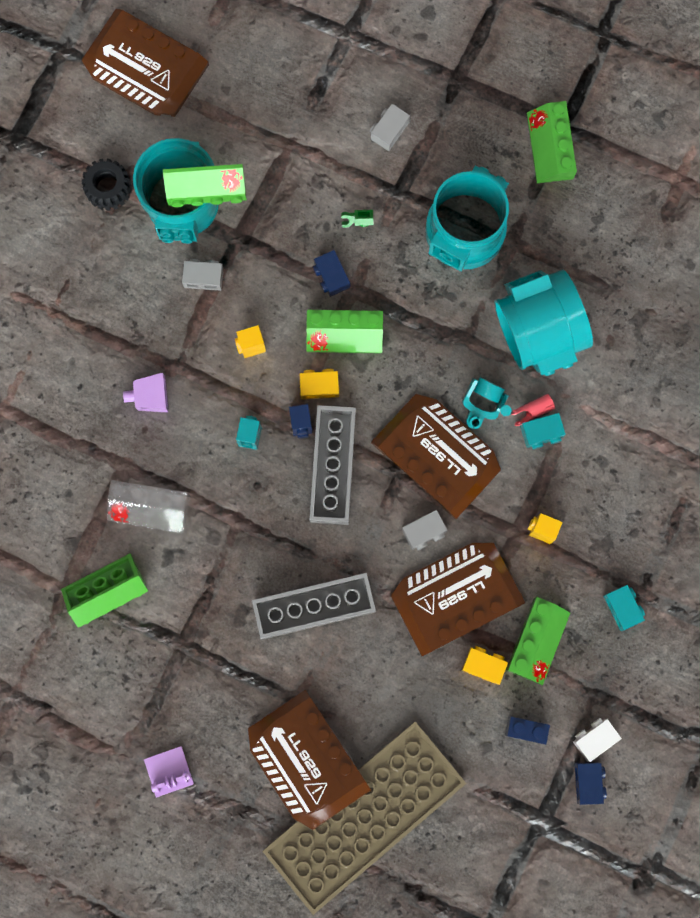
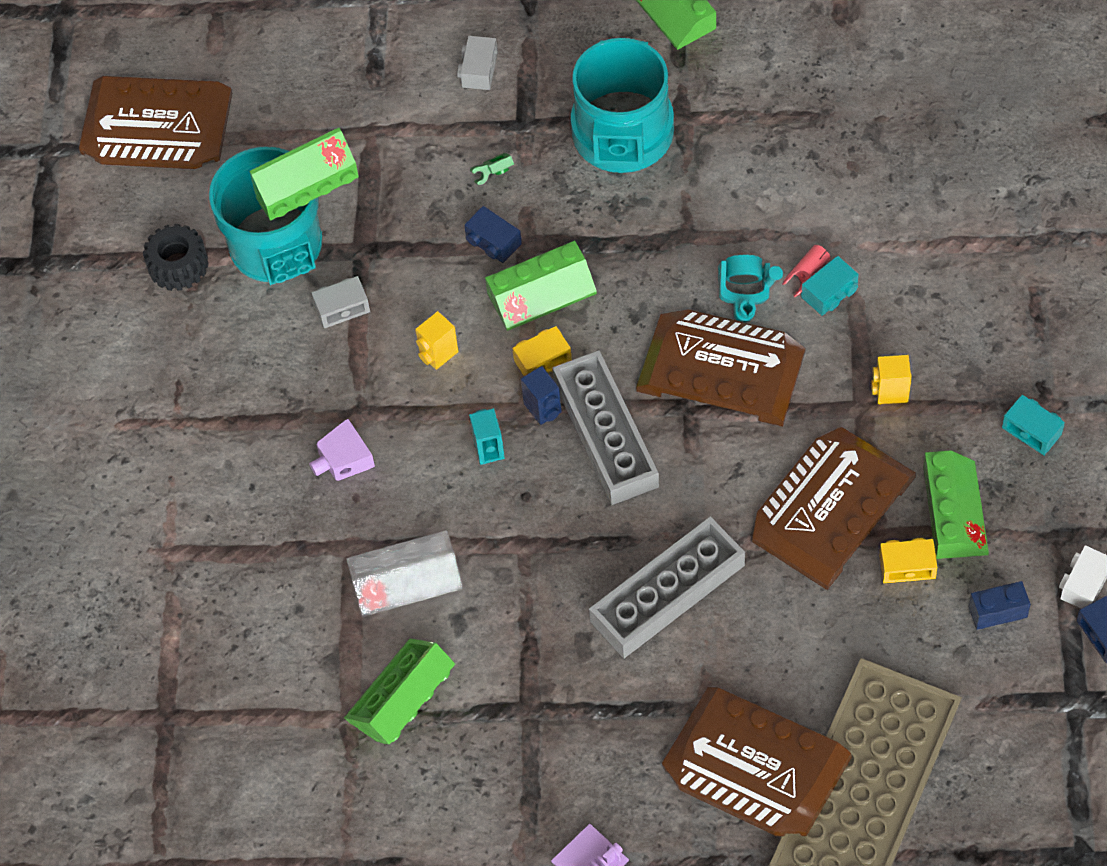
camera: 20 degrees left, 20 degrees down
light grey brick [402,510,447,551] -> none
teal cylinder [494,270,593,376] -> none

